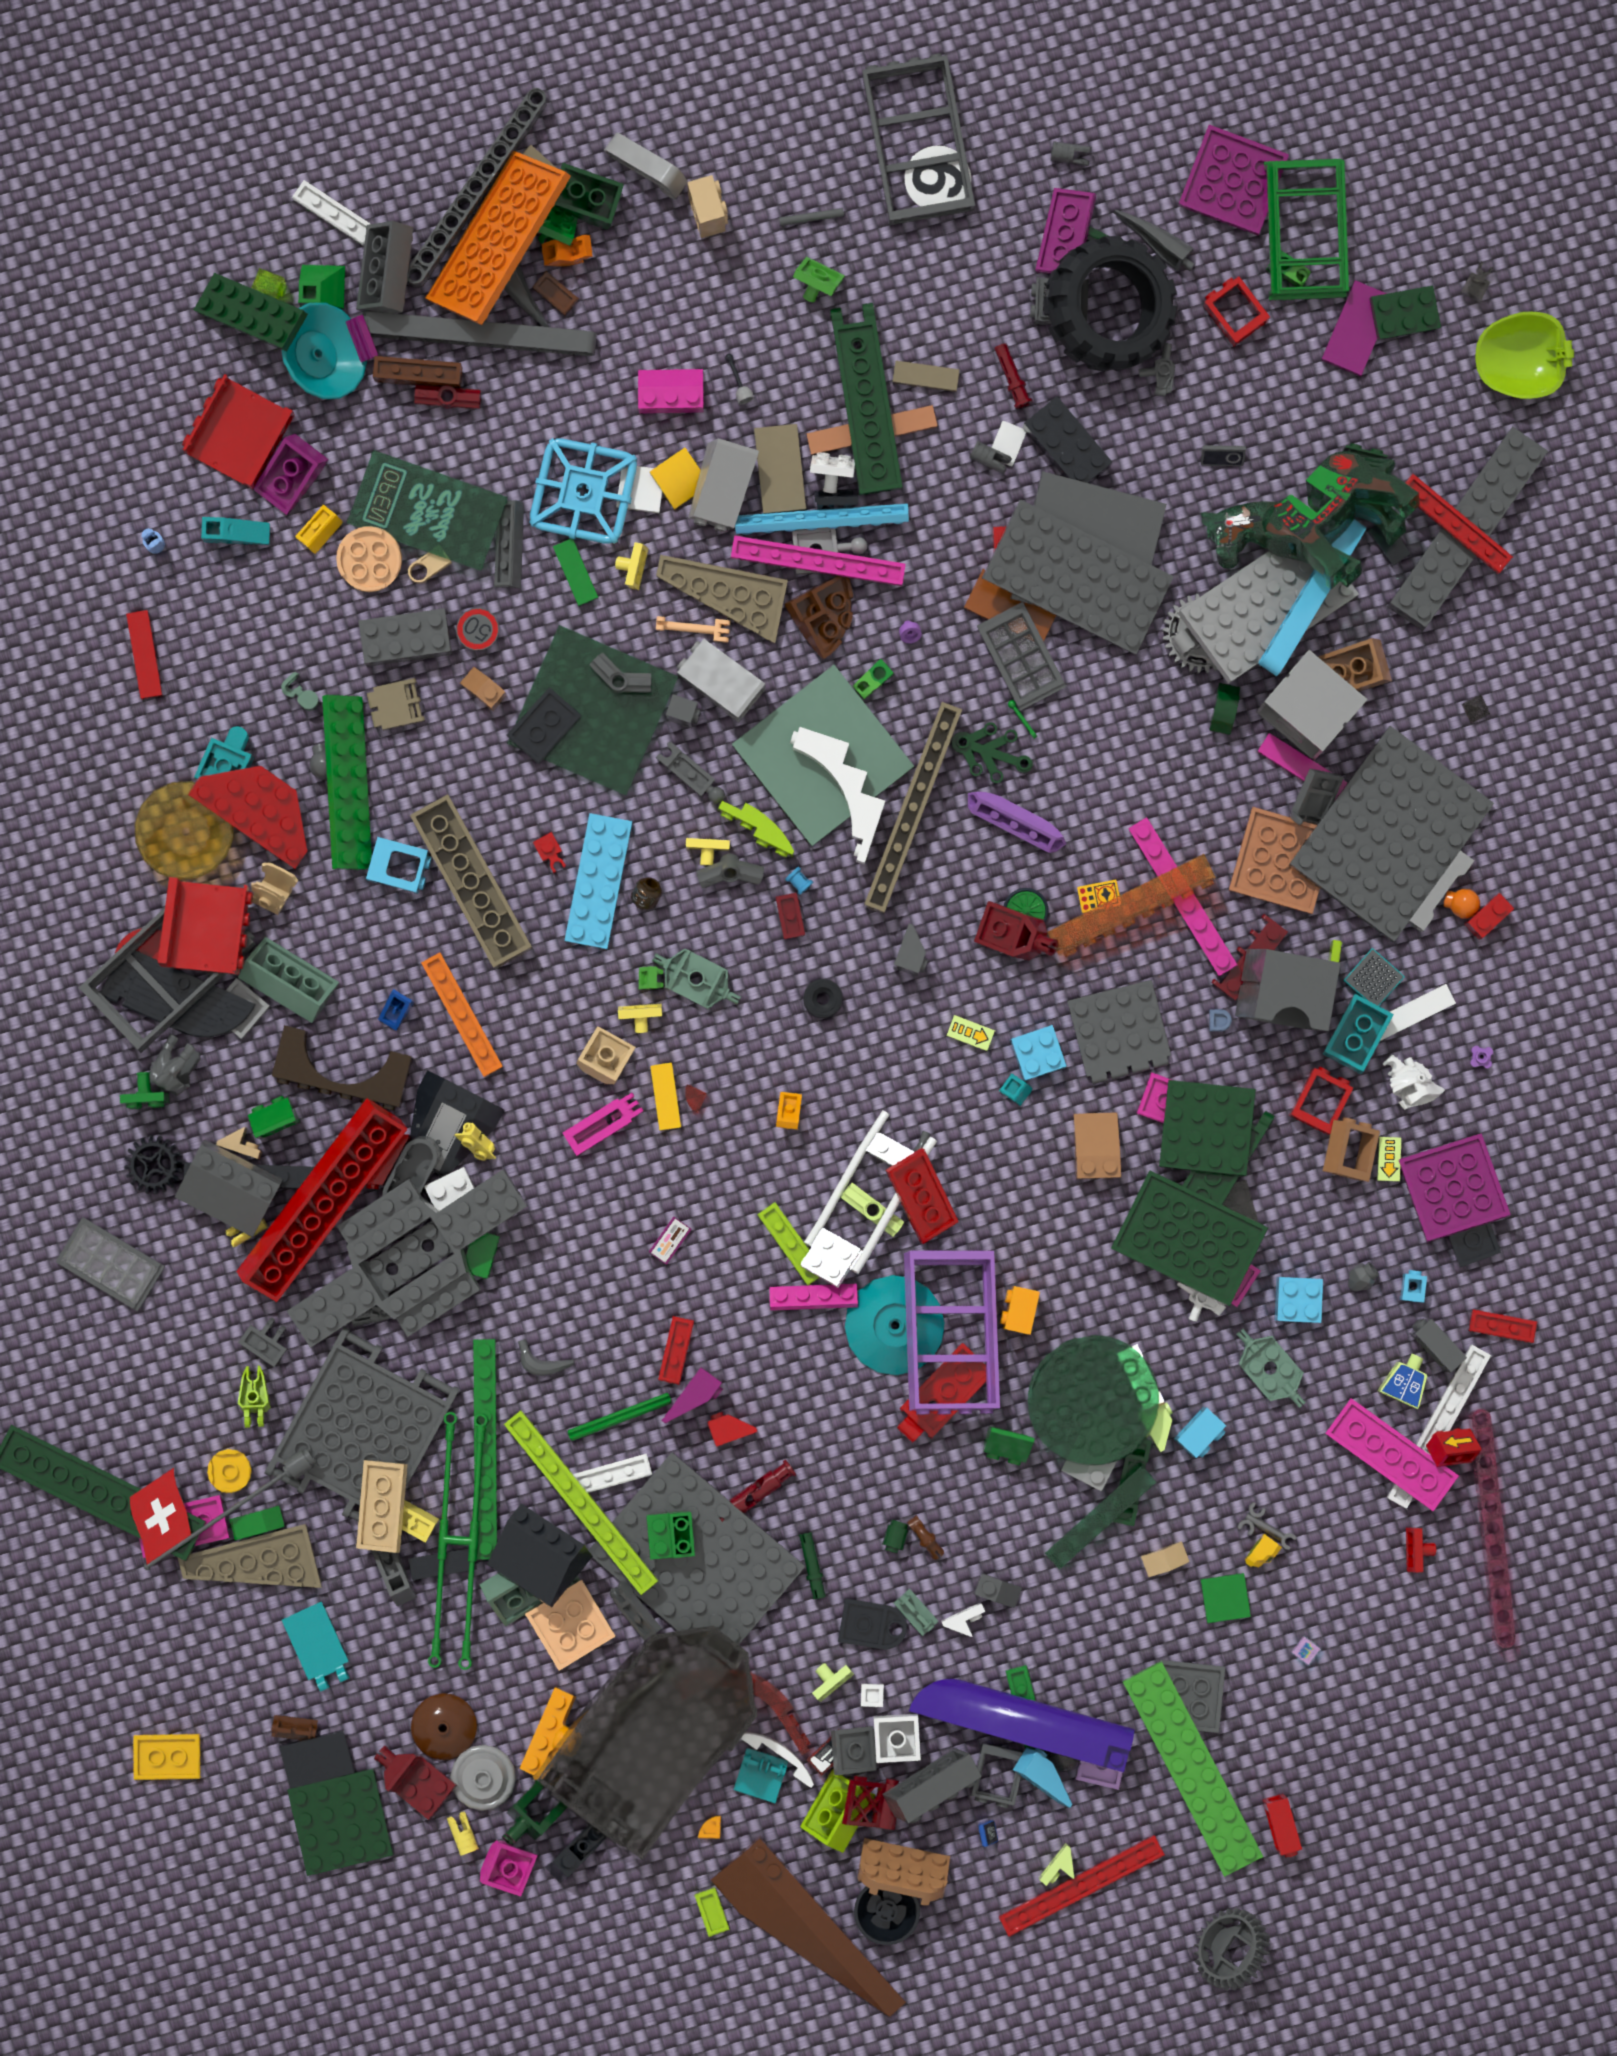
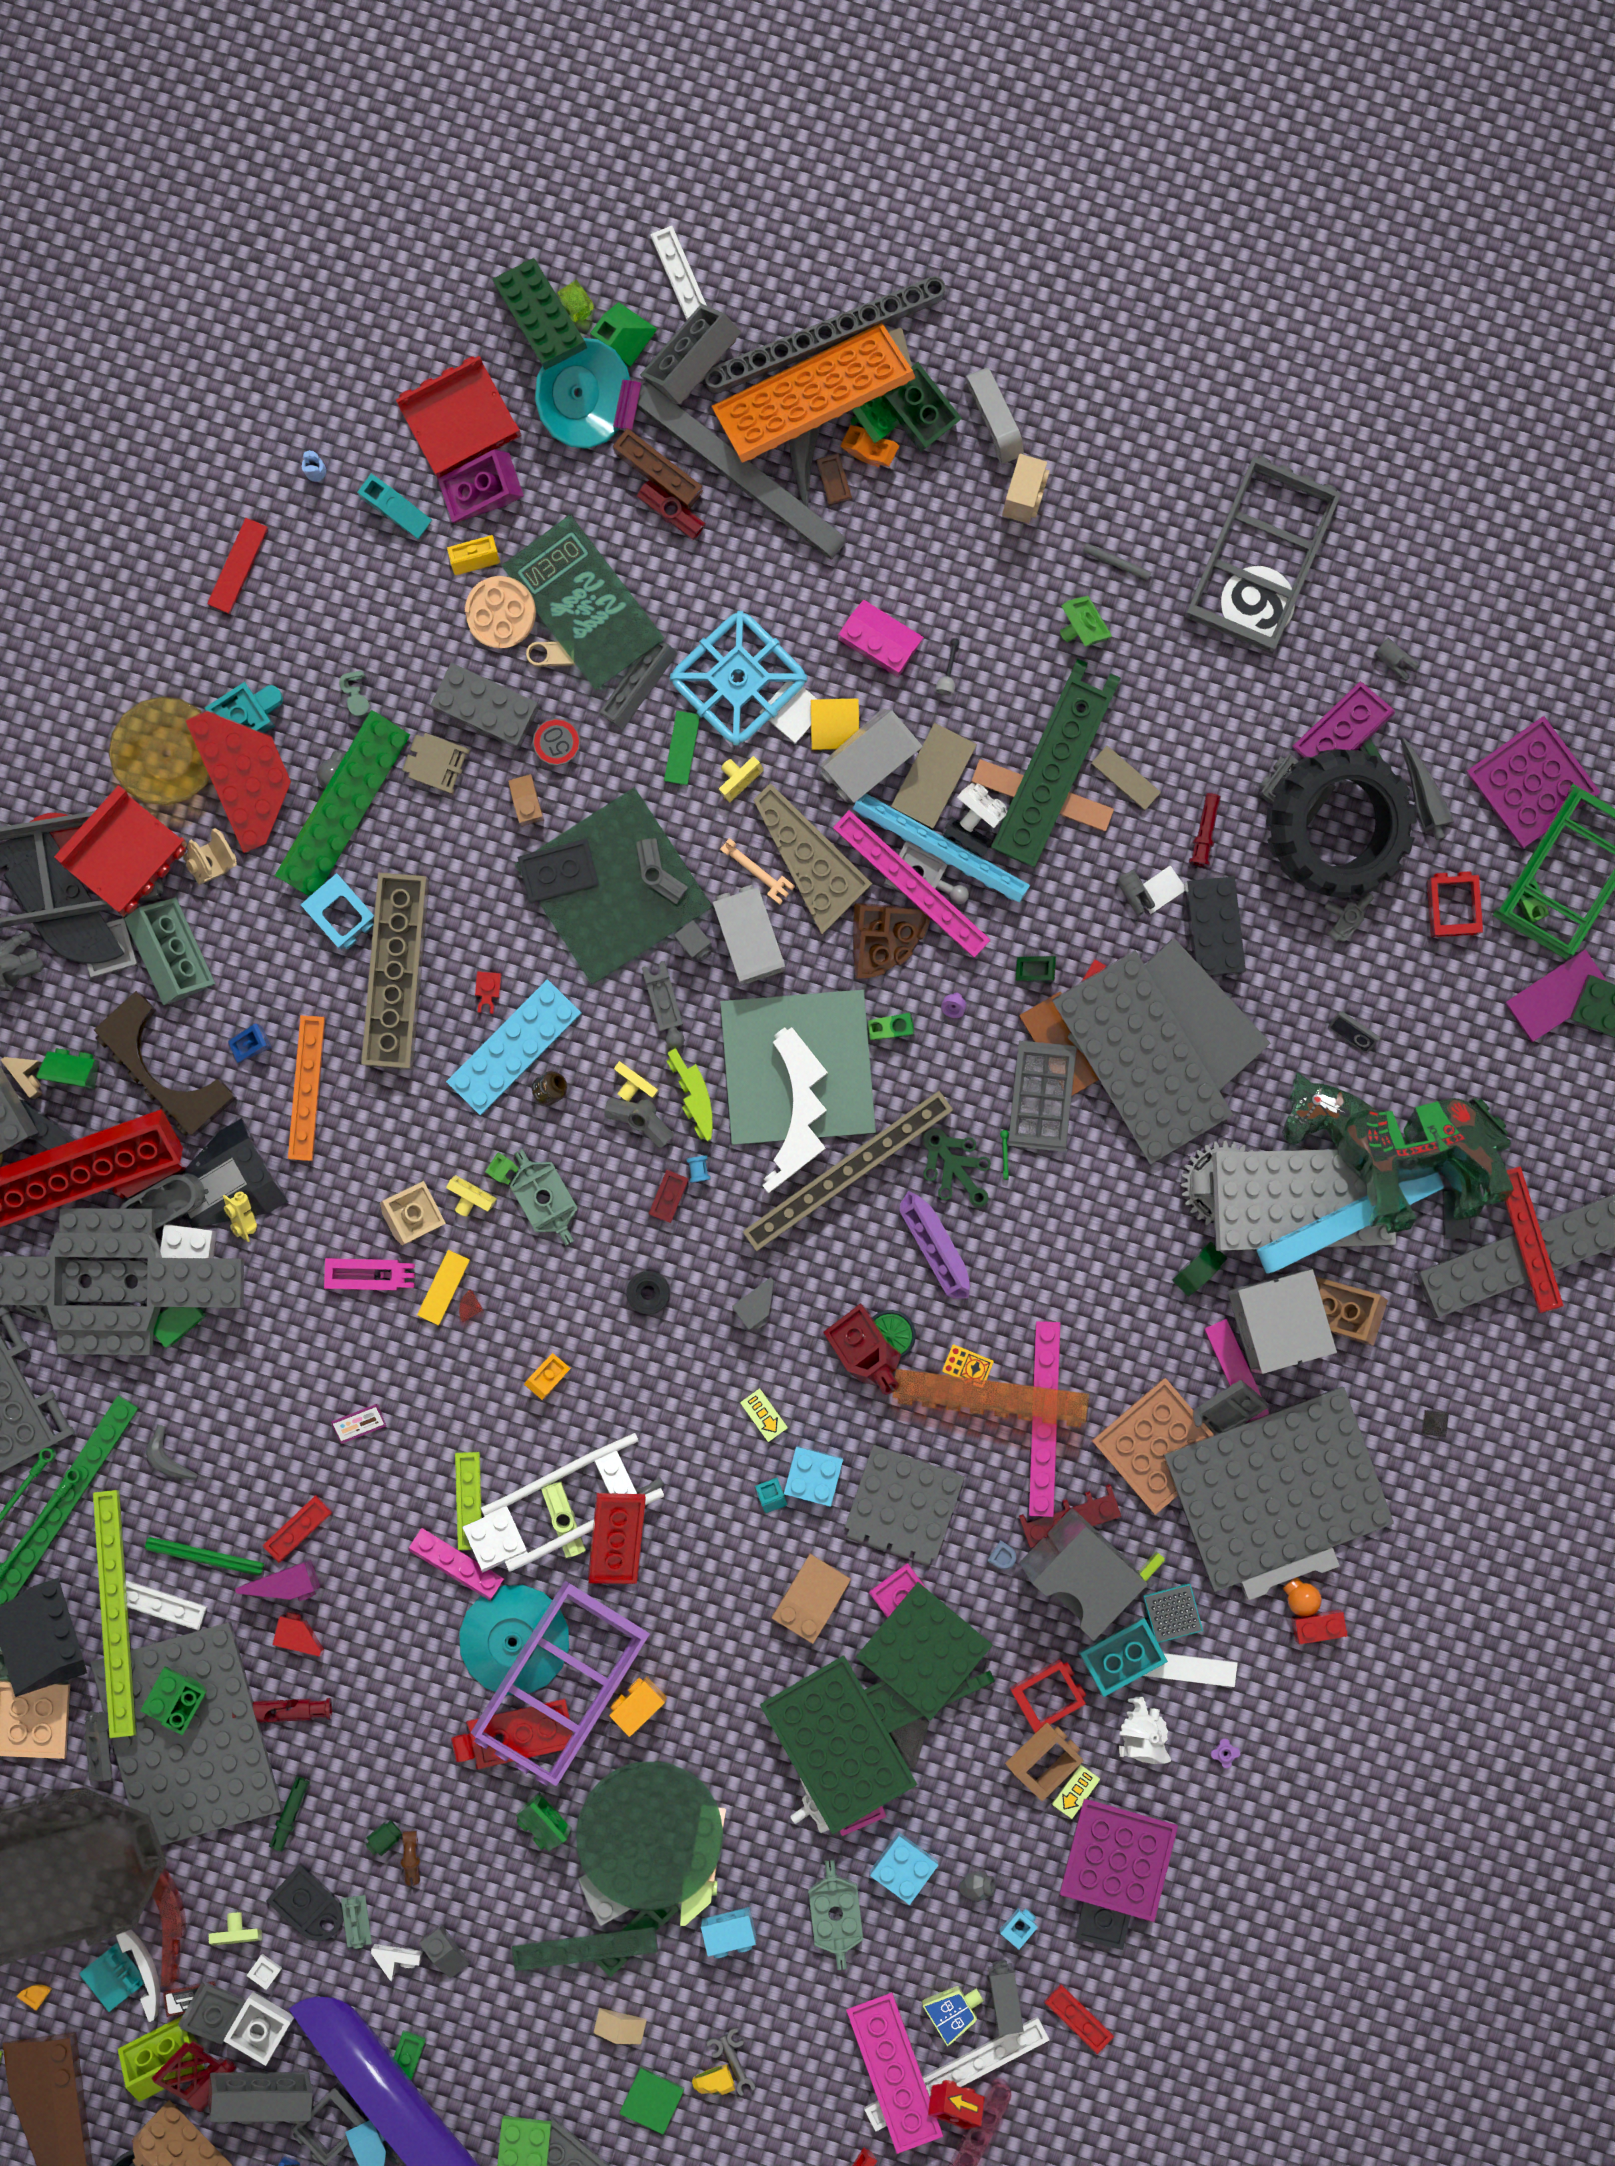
camera: 40 degrees right, 0 degrees up
none -> dark green slope [1015,956,1056,984]

